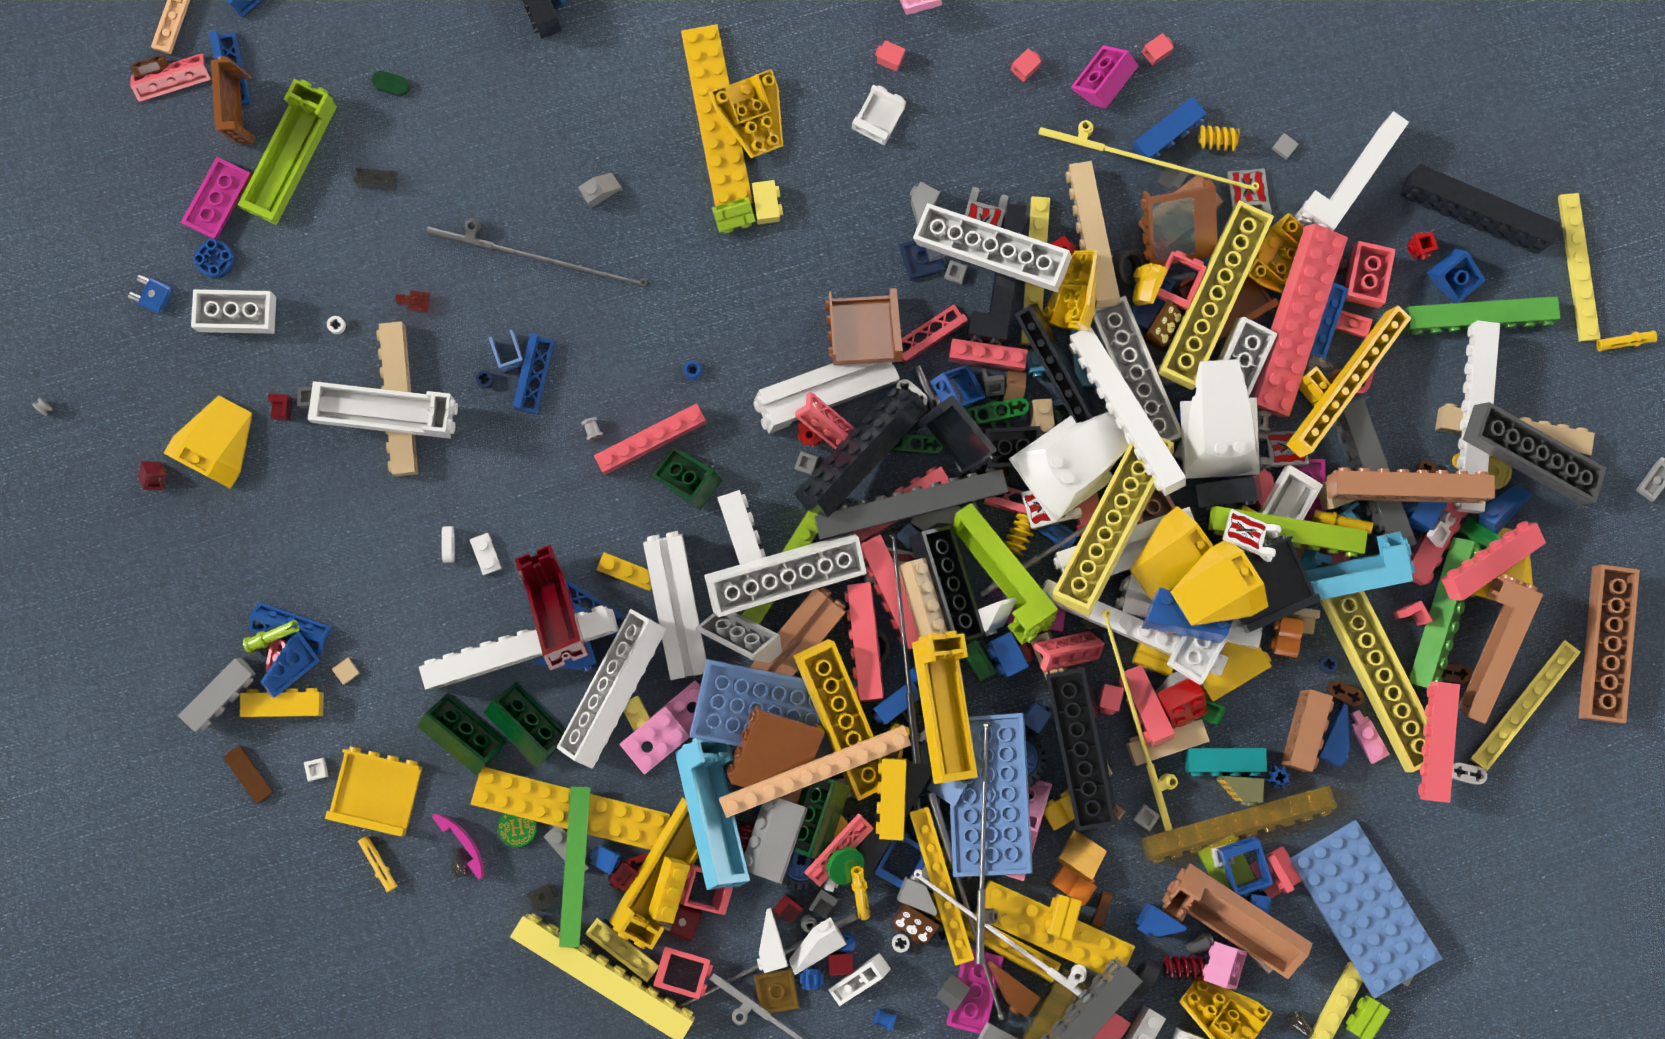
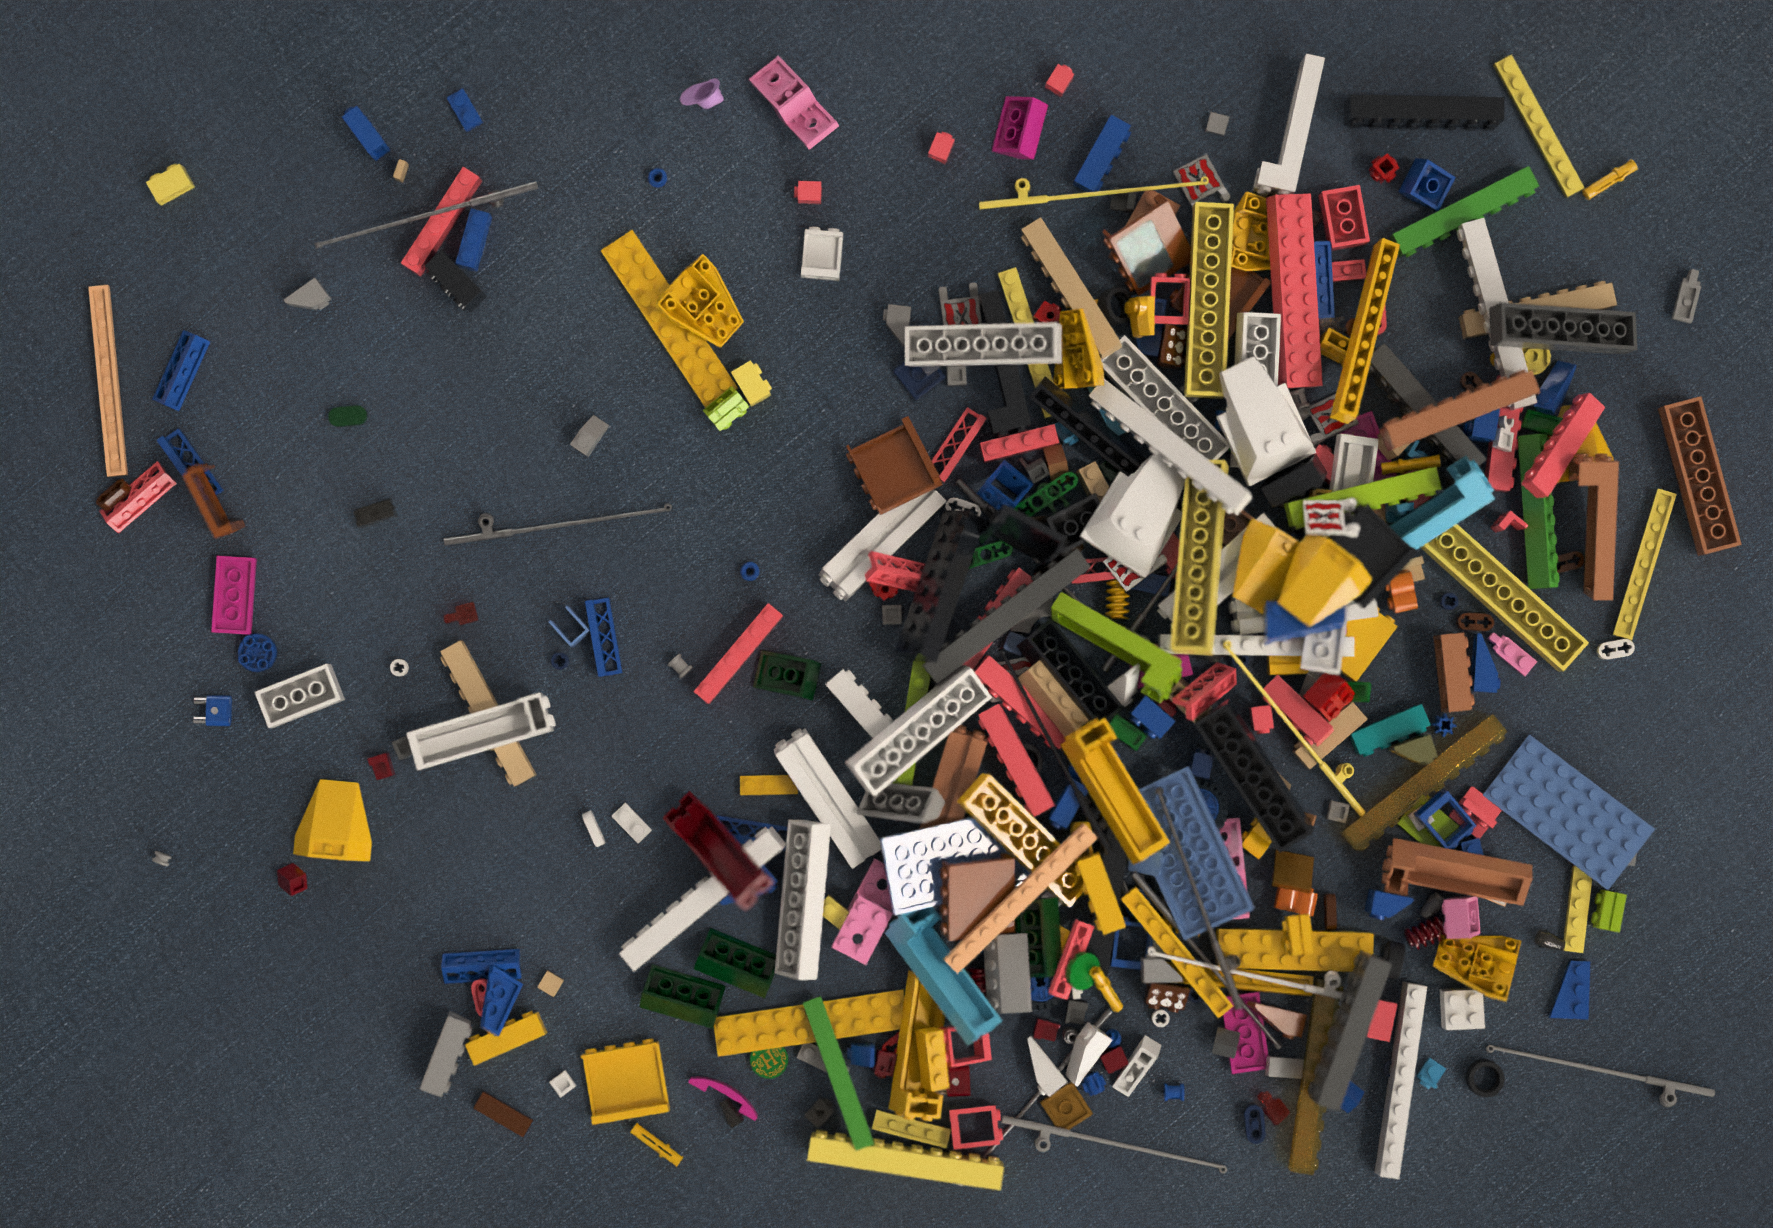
camera: 20 degrees left, 5 degrees up
lime brick [238,79,337,225] -> none
lime pin [243,620,300,654] -> none
yellow piece [1198,125,1240,152] -> none
coral brick [1418,682,1460,803] -> none

